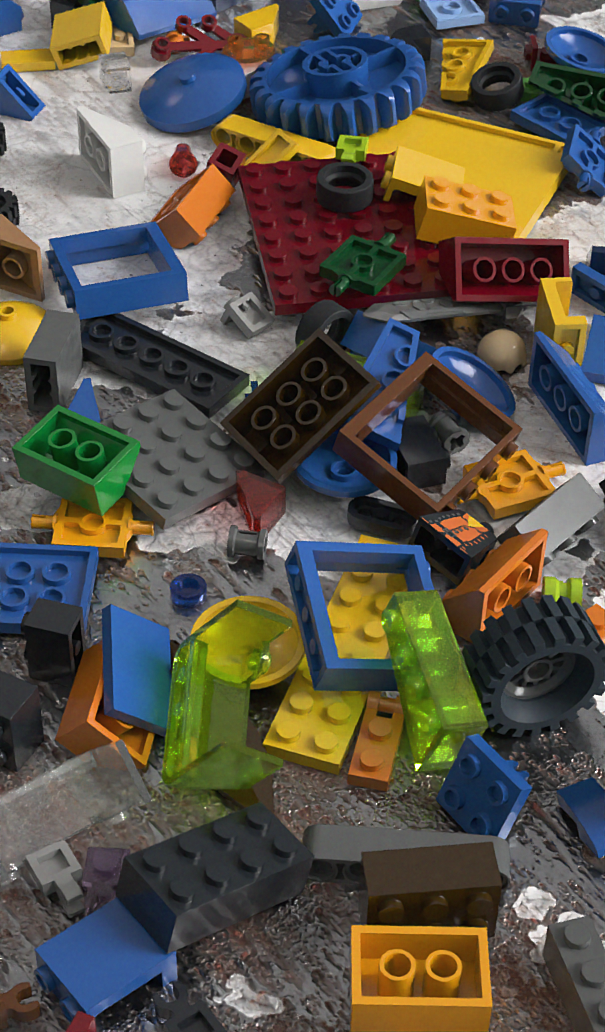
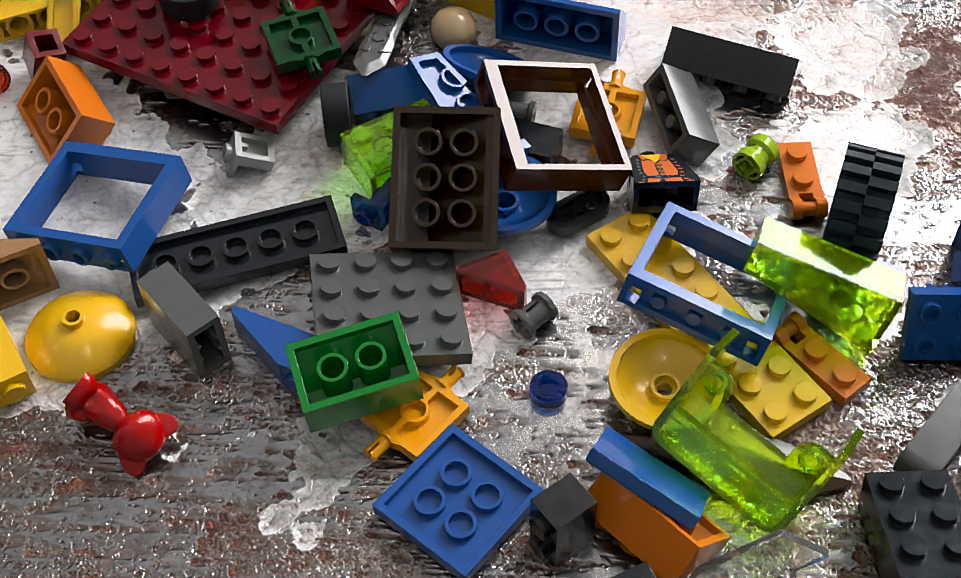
camera: 50 degrees left, 10 degrees up
orange slope [441,528,548,643] -> none

